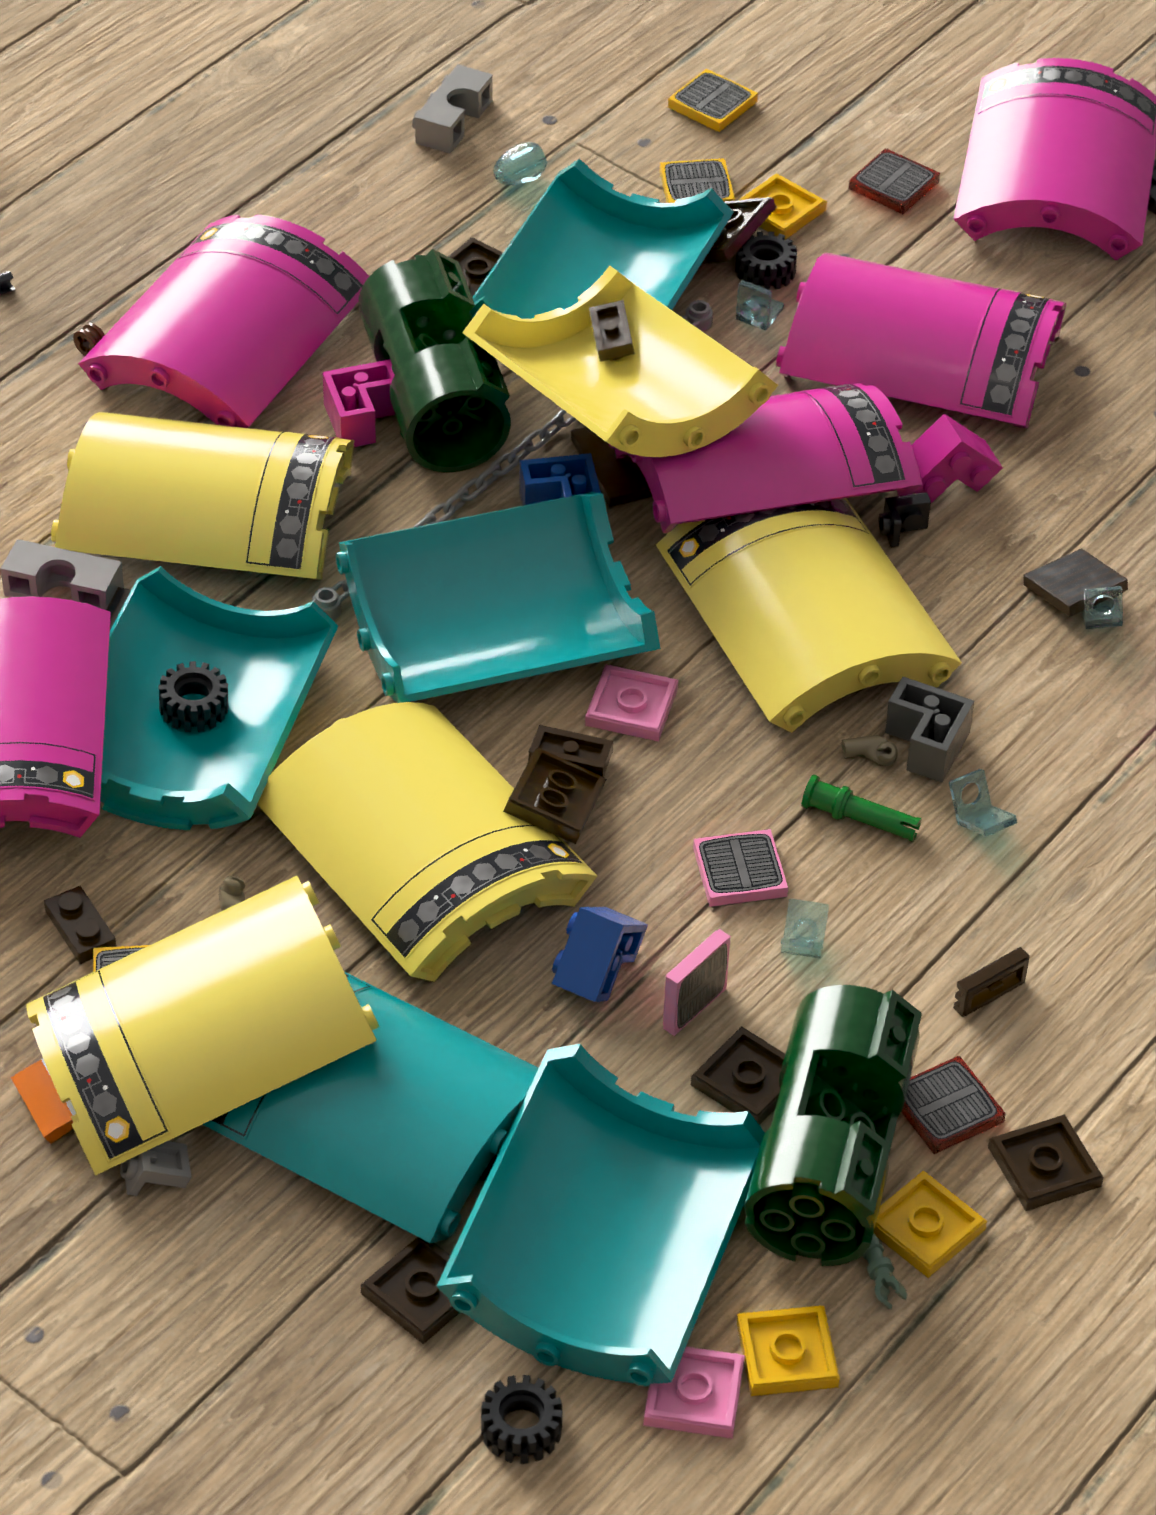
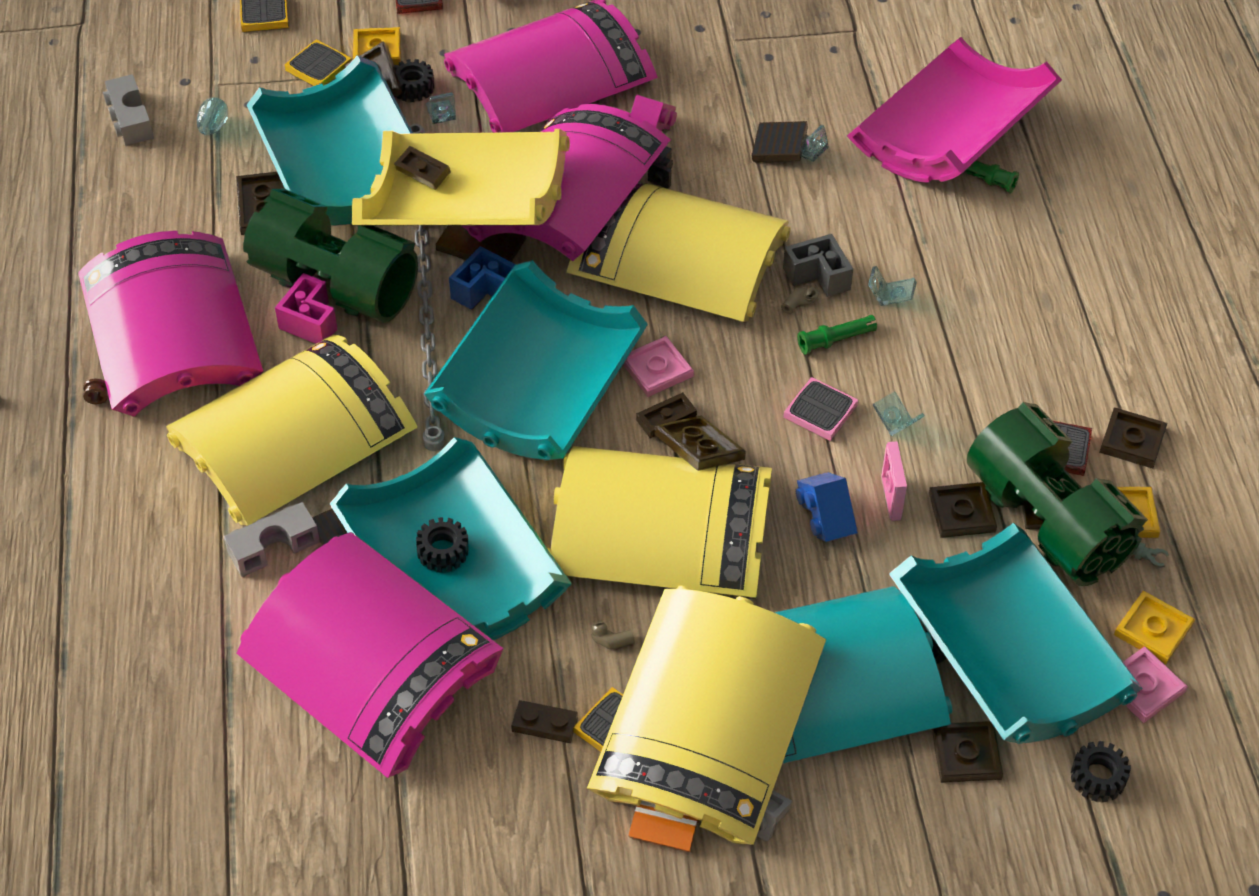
camera: 45 degrees left, 5 degrees up
dark brown tile [953,947,1030,1017] -> none

